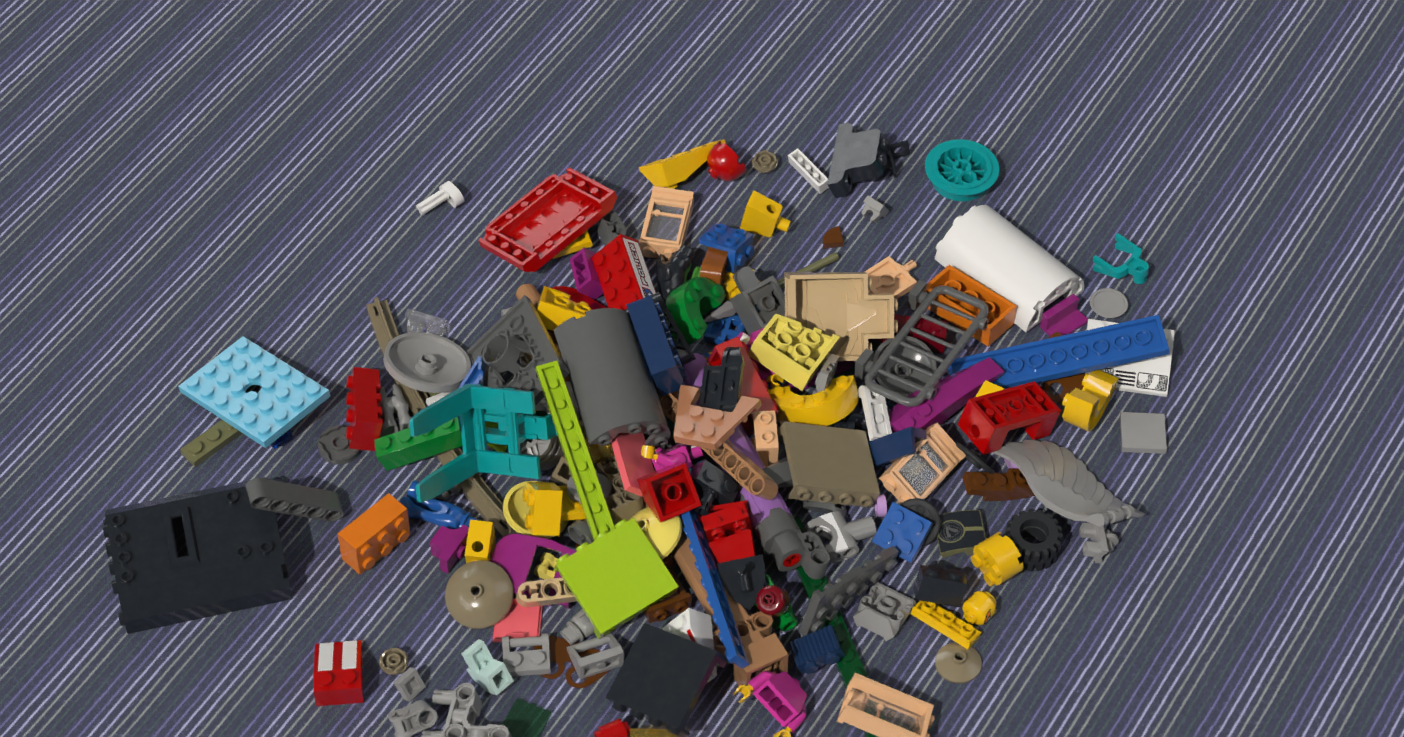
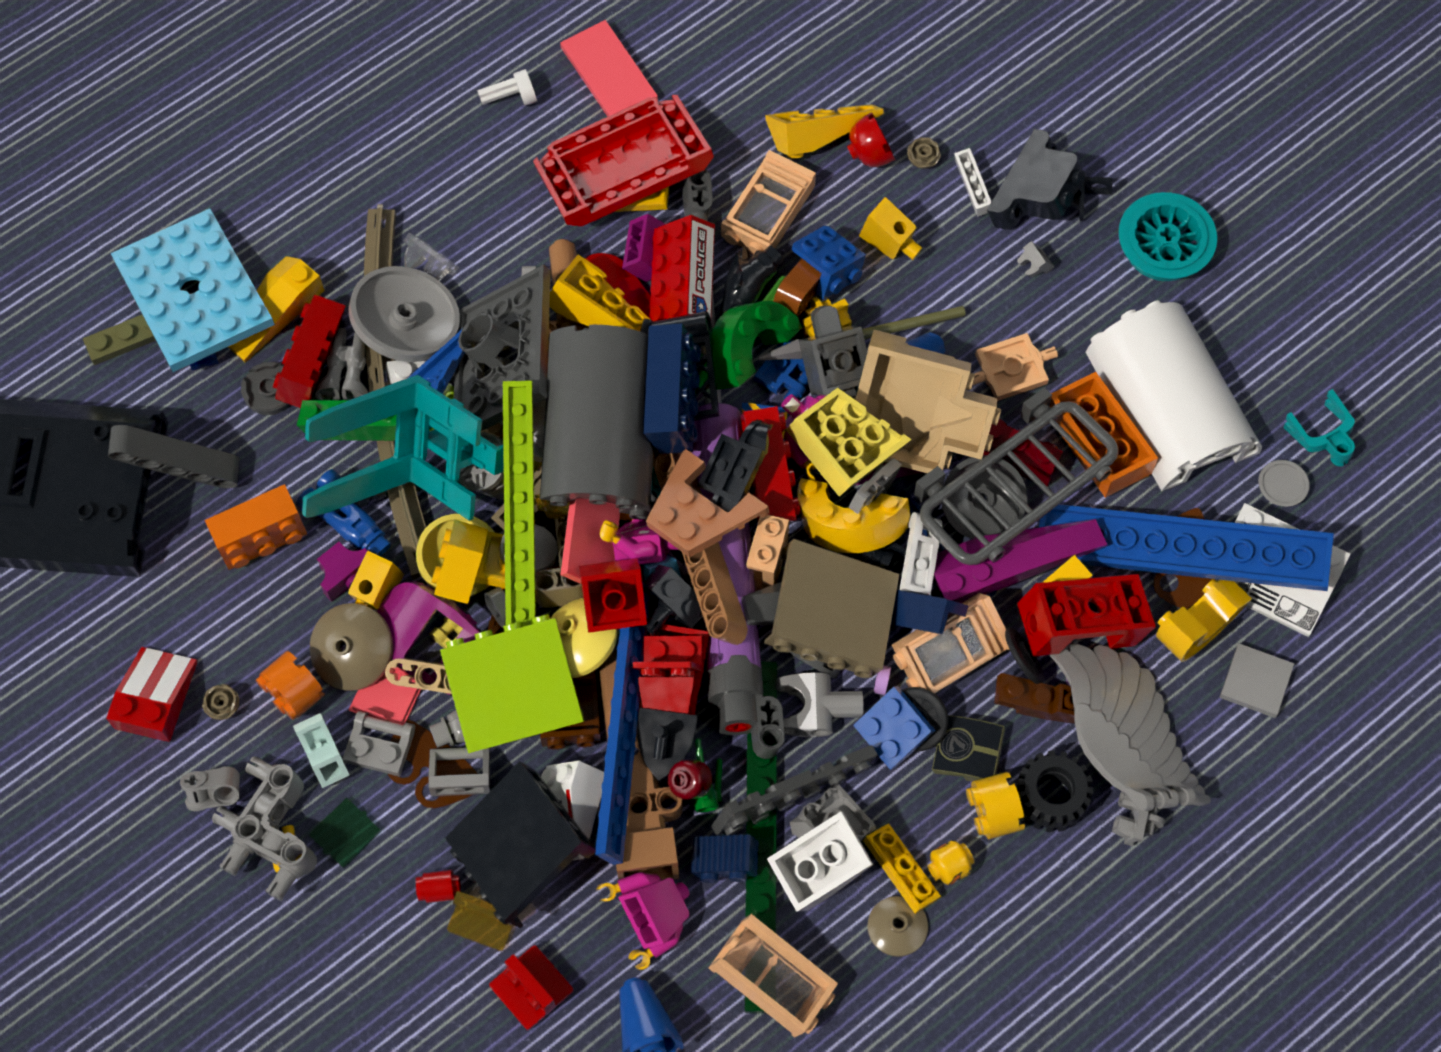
camera: 20 degrees right, 15 degrees up
light grey tile [393,667,426,702] -> none
reddish brown tile [822,226,844,249] -> none
black brick [913,561,968,607] -> none
magenta panel [1040,294,1088,336] -> none
none -> yellow wedge [228,256,324,363]
none -> orange brick [256,651,325,720]
none -> coral tile [560,20,658,117]
none -> white slope [767,811,873,912]

